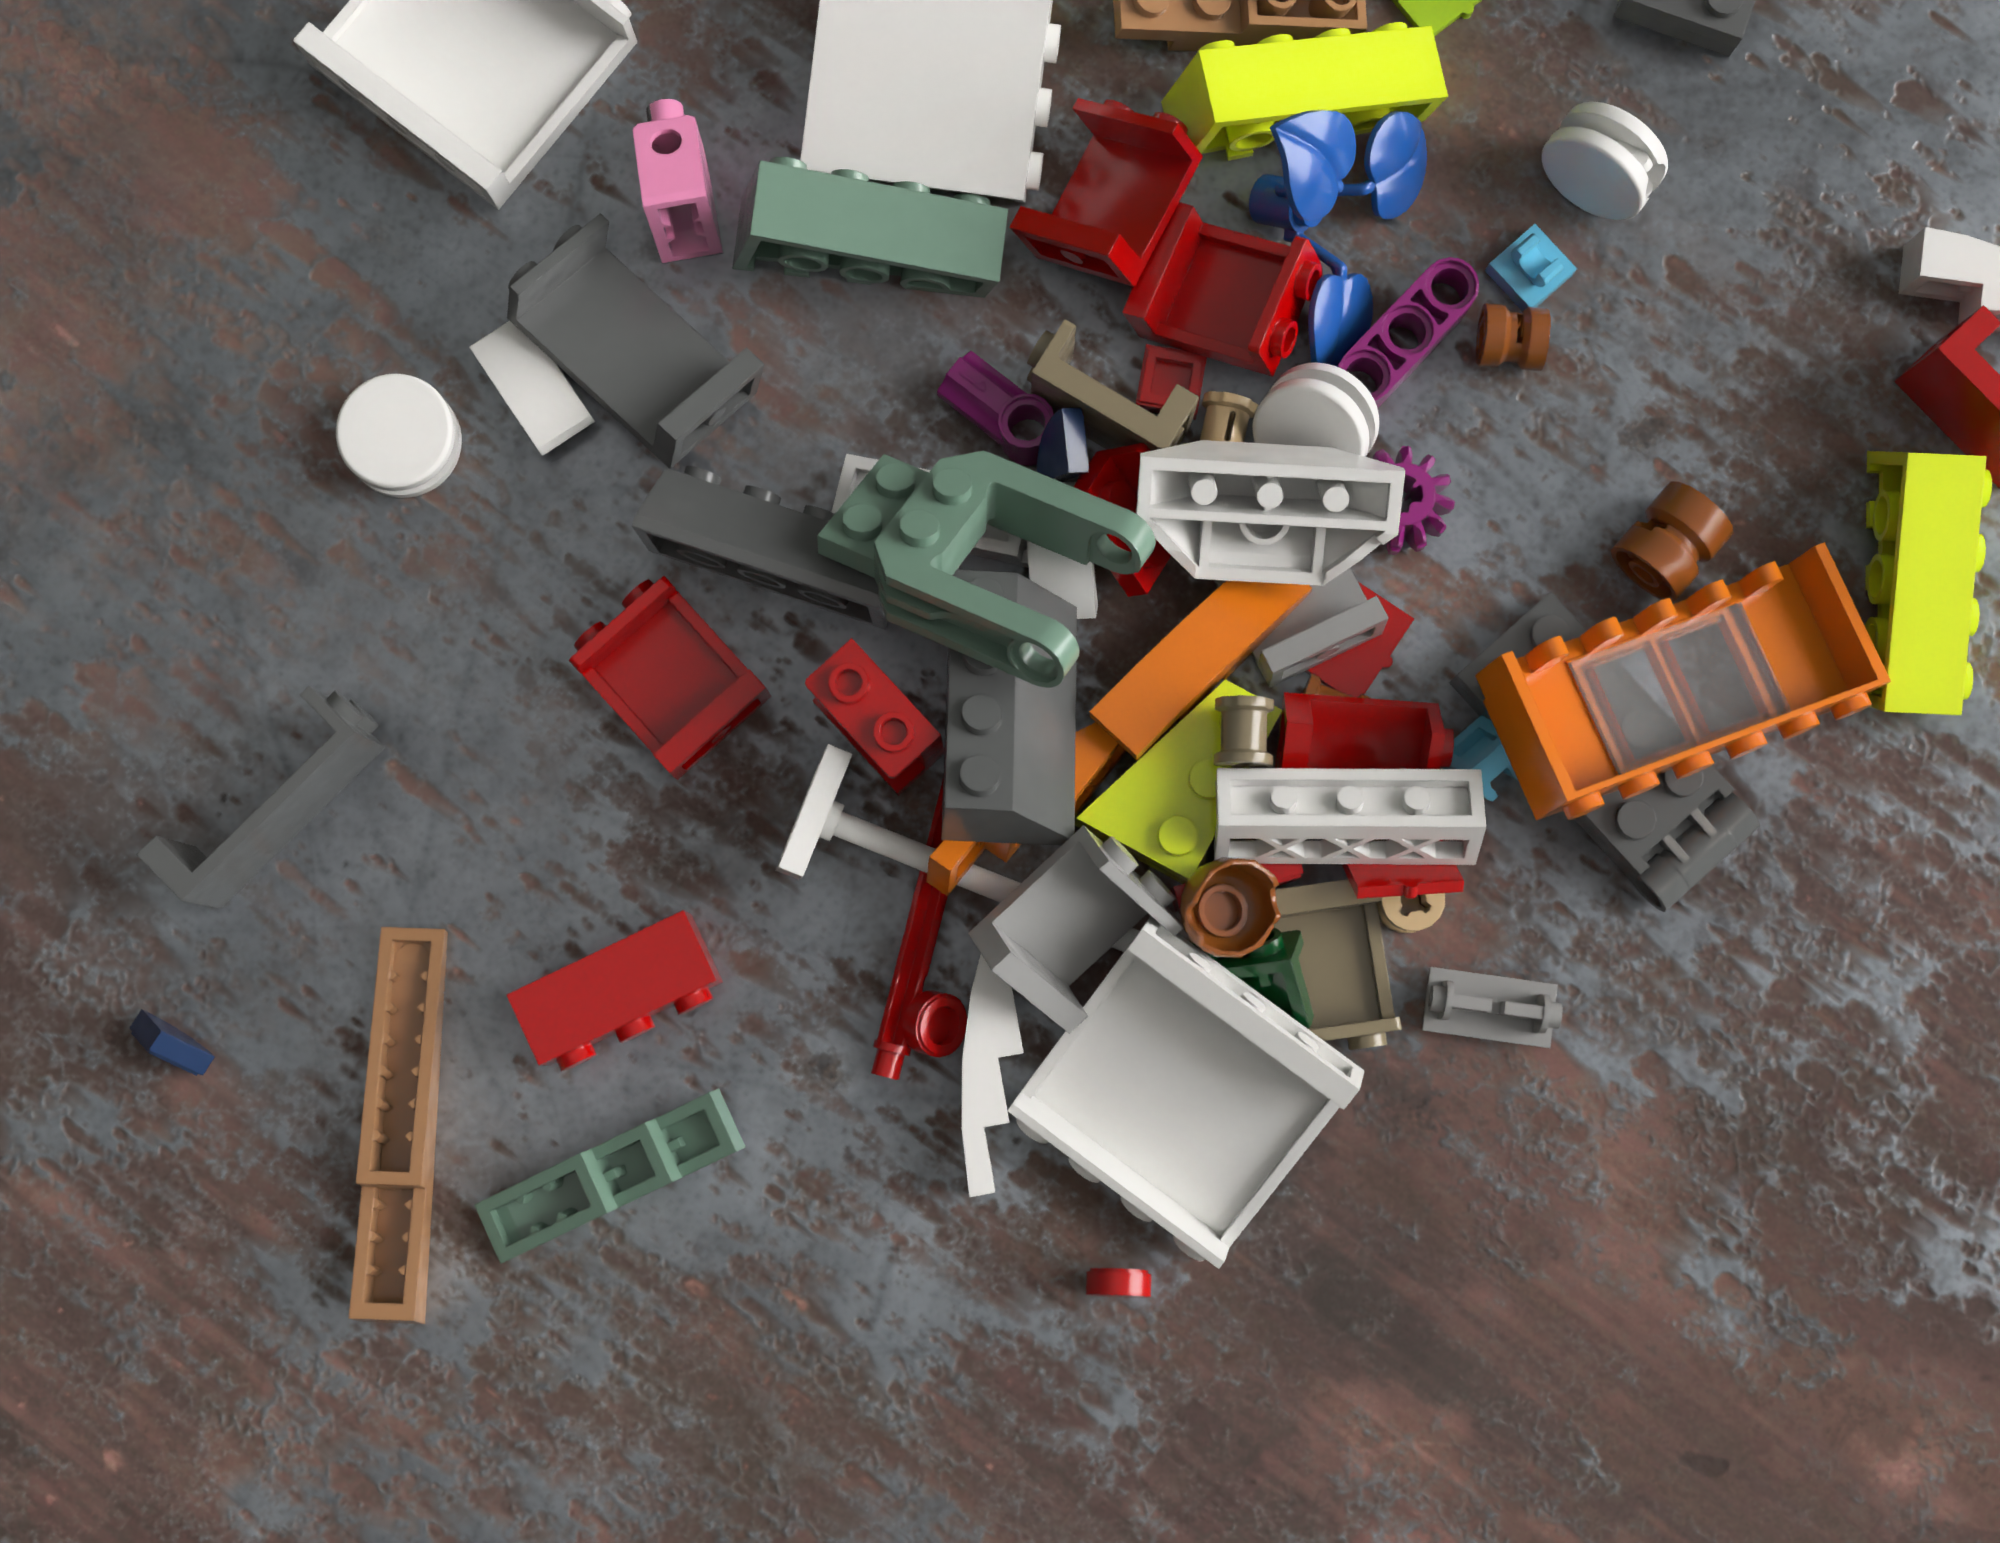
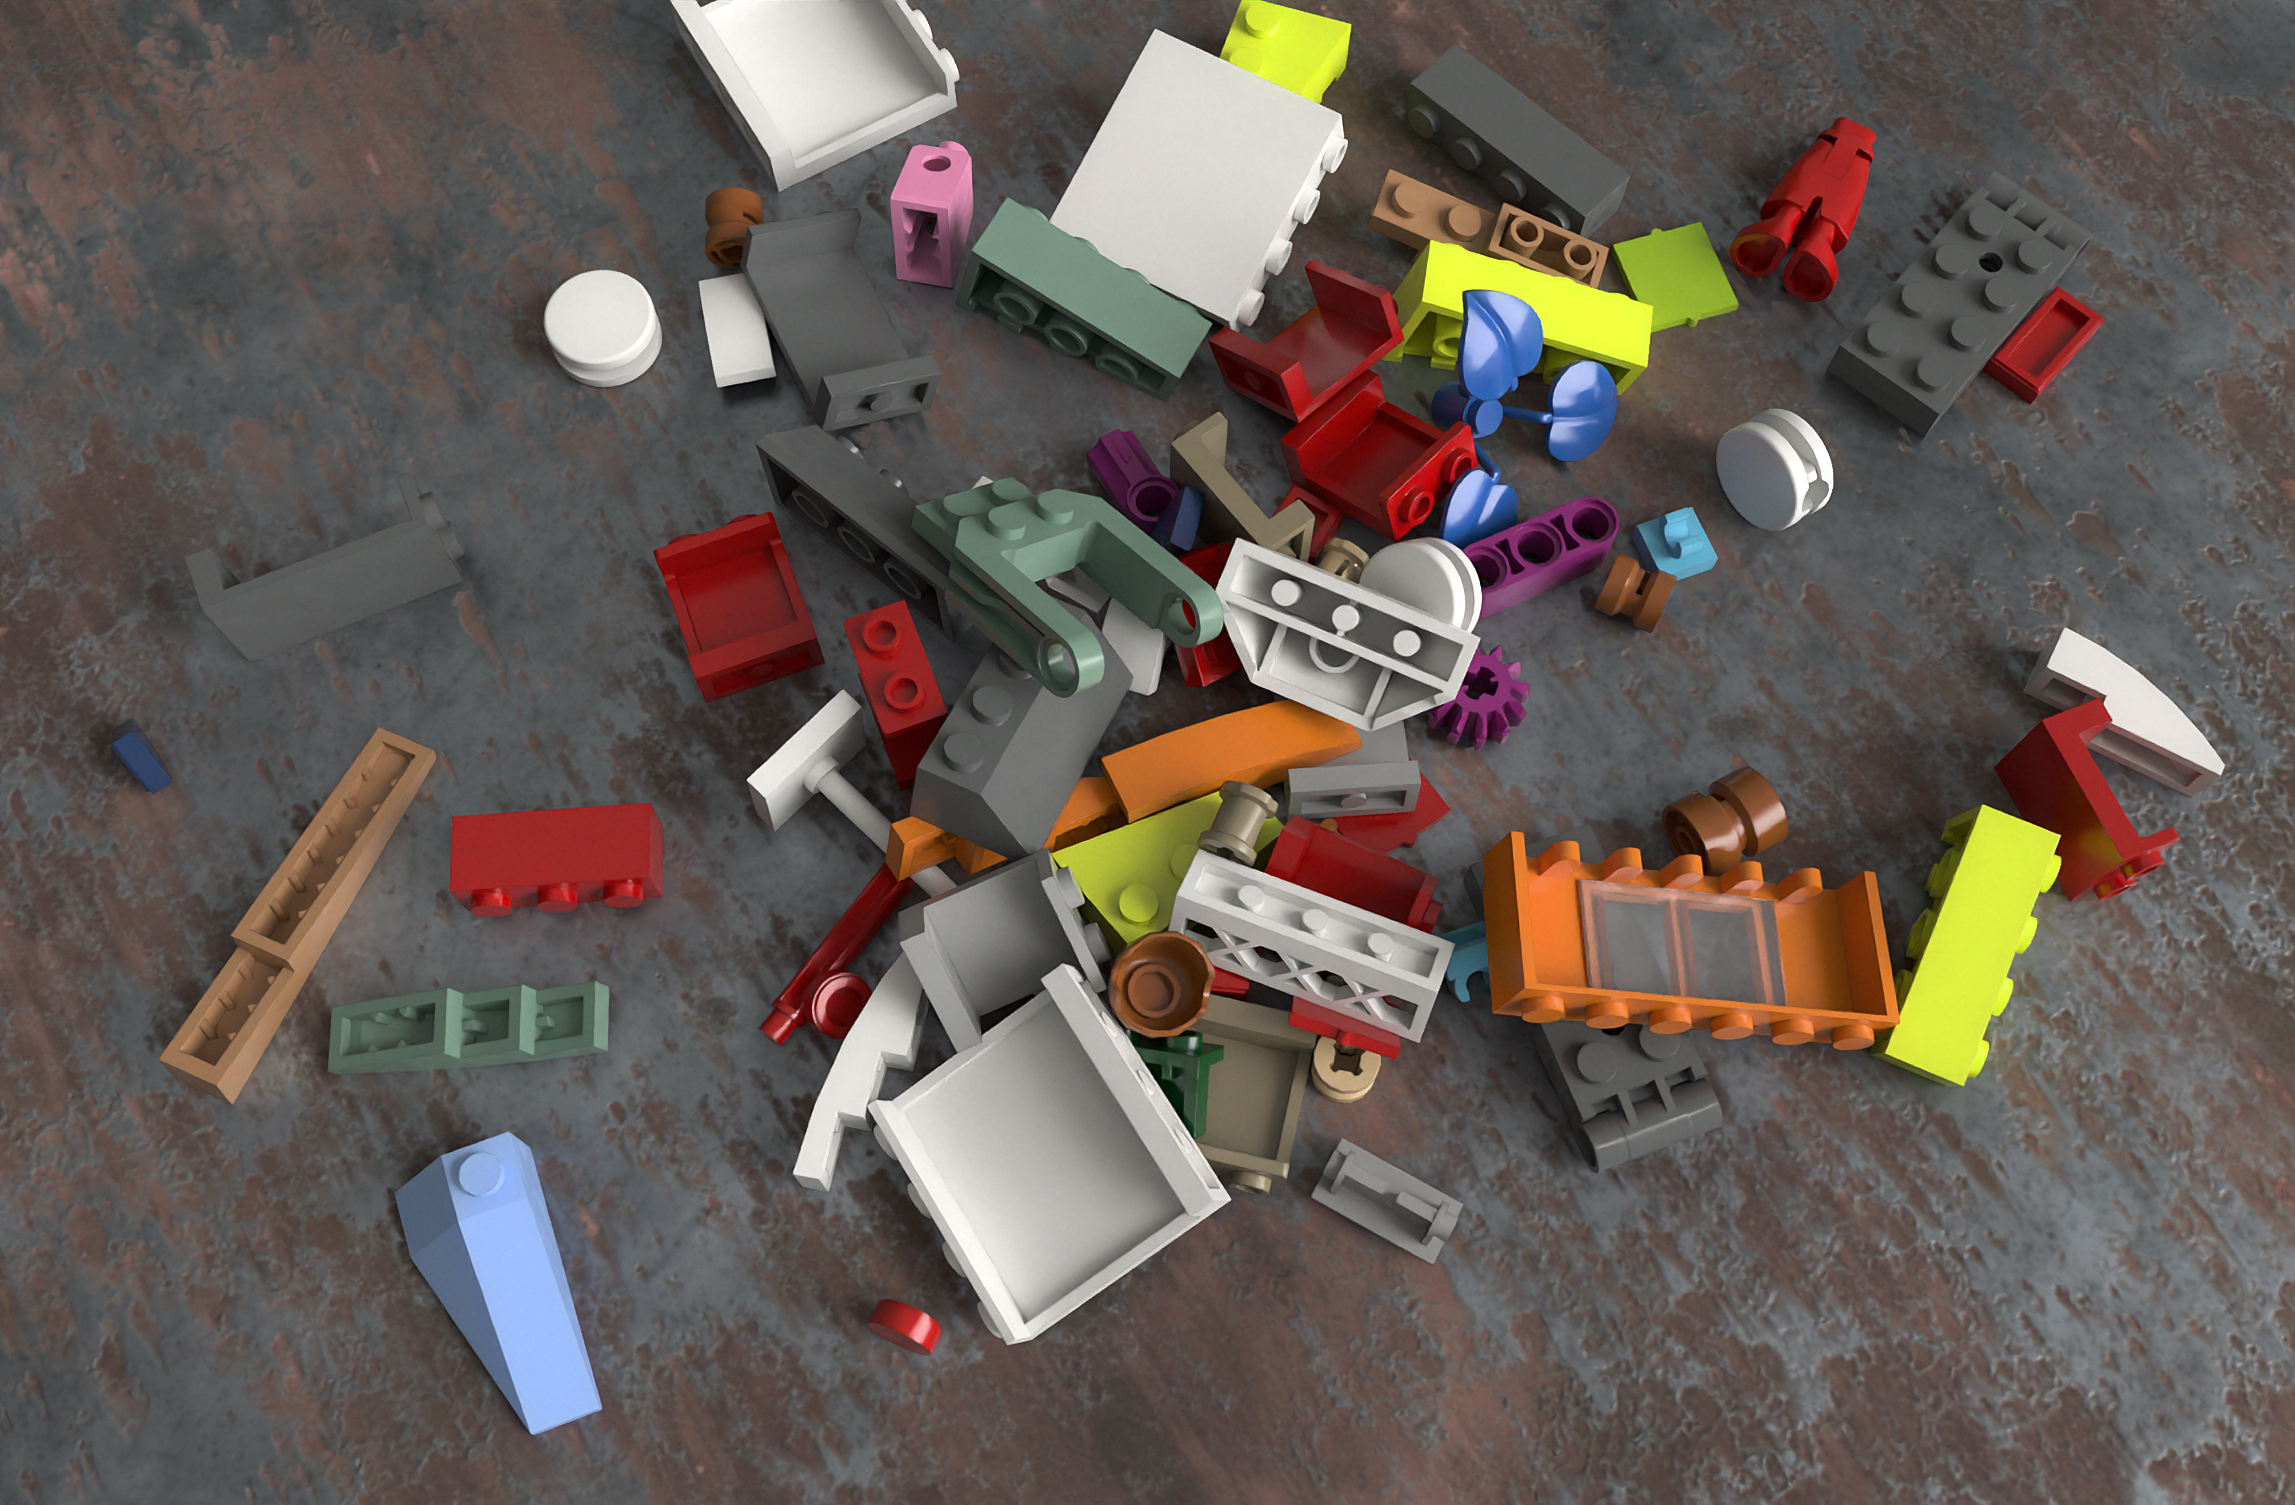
camera: 20 degrees right, 15 degrees down
none -> light blue wedge [394,1131,602,1435]
none -> dark orange wheel [705,187,764,270]

